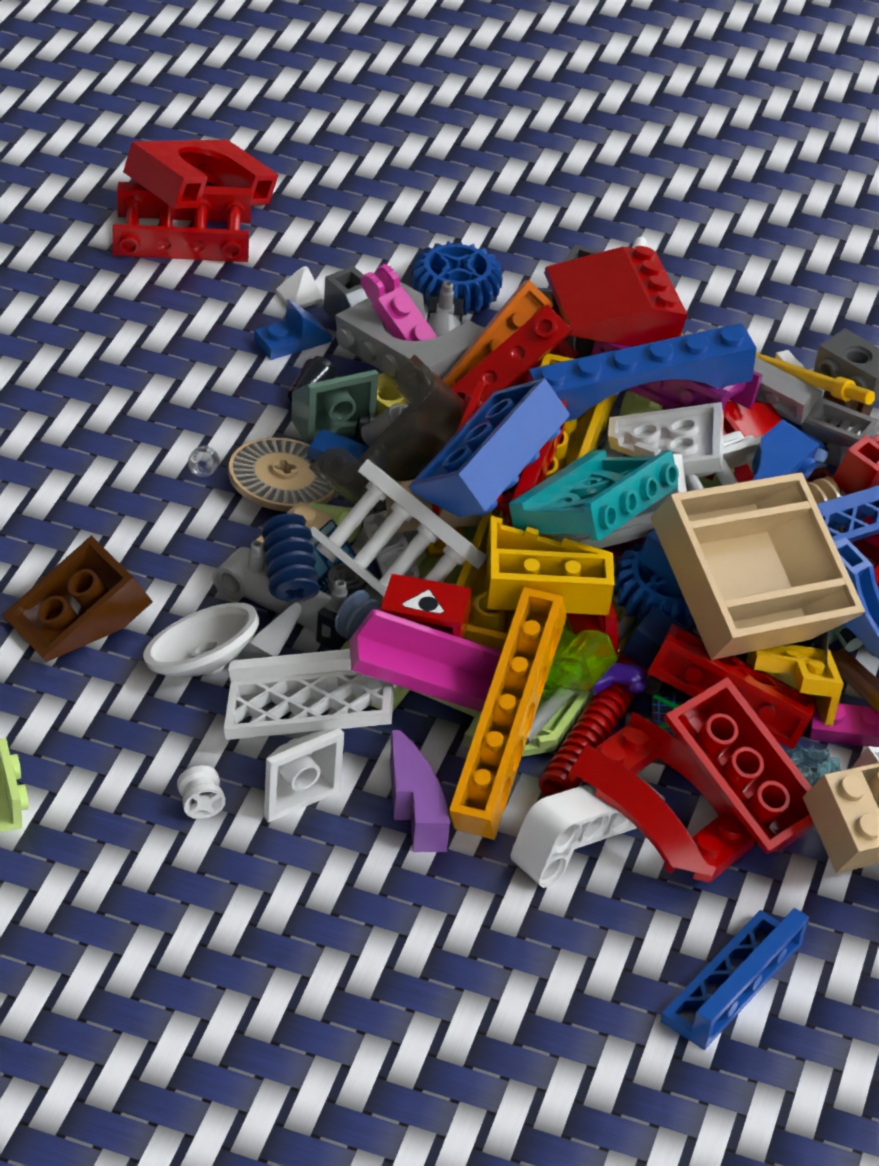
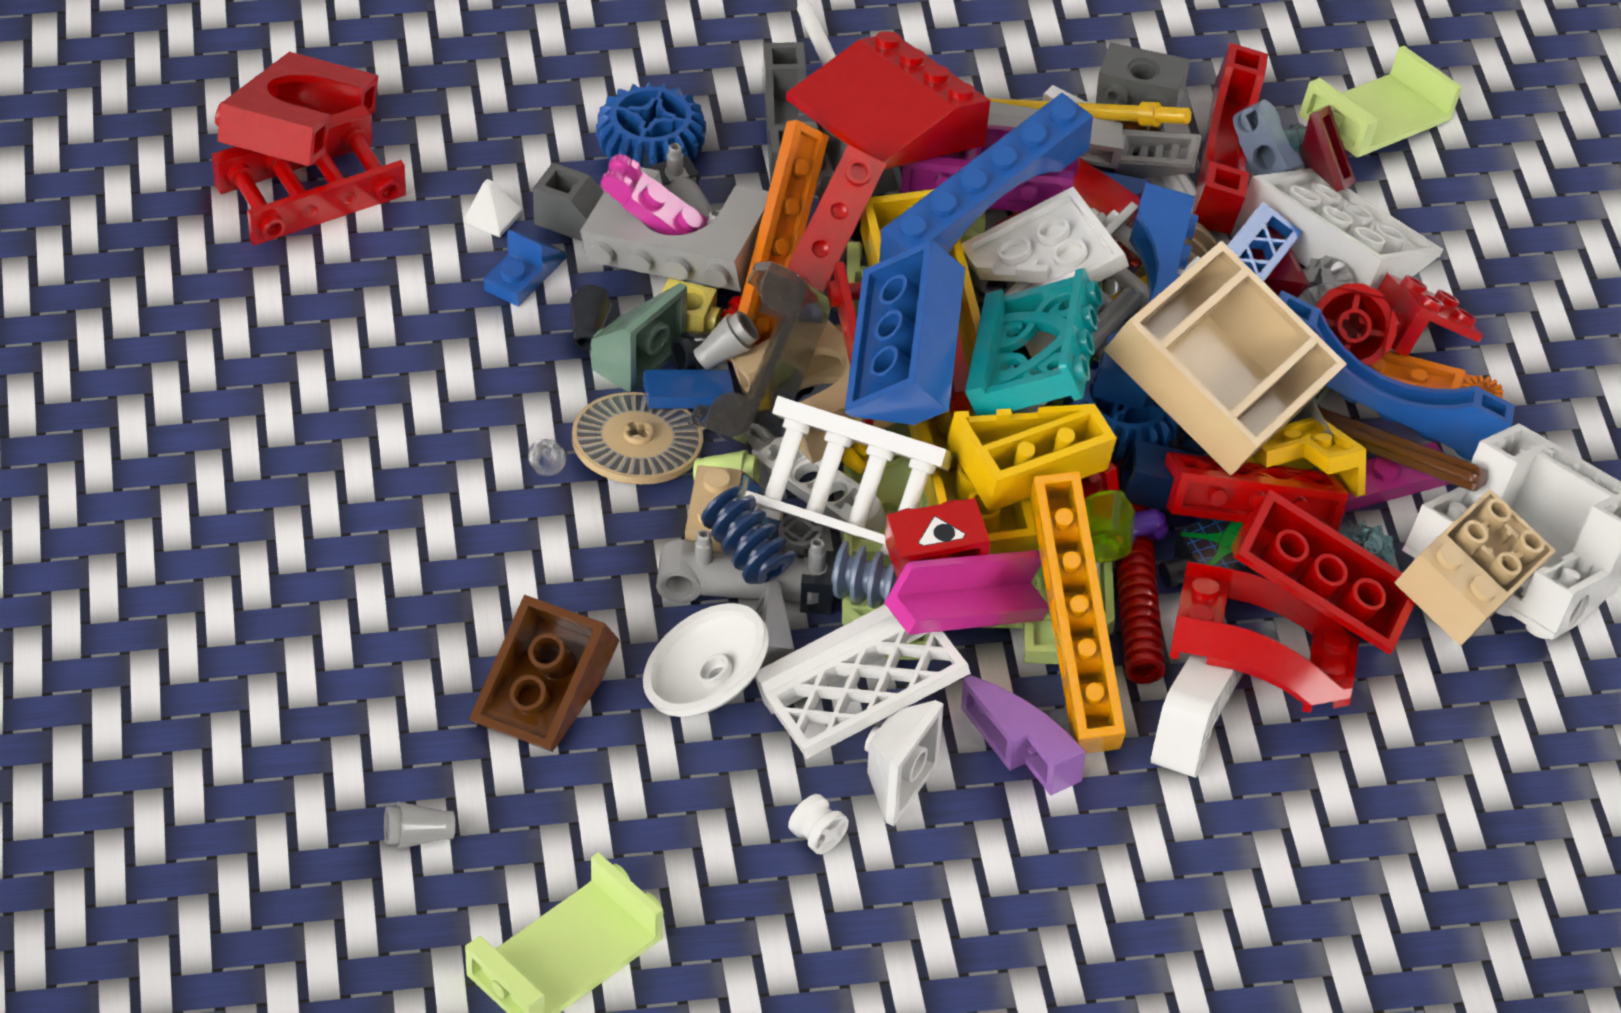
camera: 25 degrees left, 5 degrees up
blue fence [660,908,809,1050] -> none

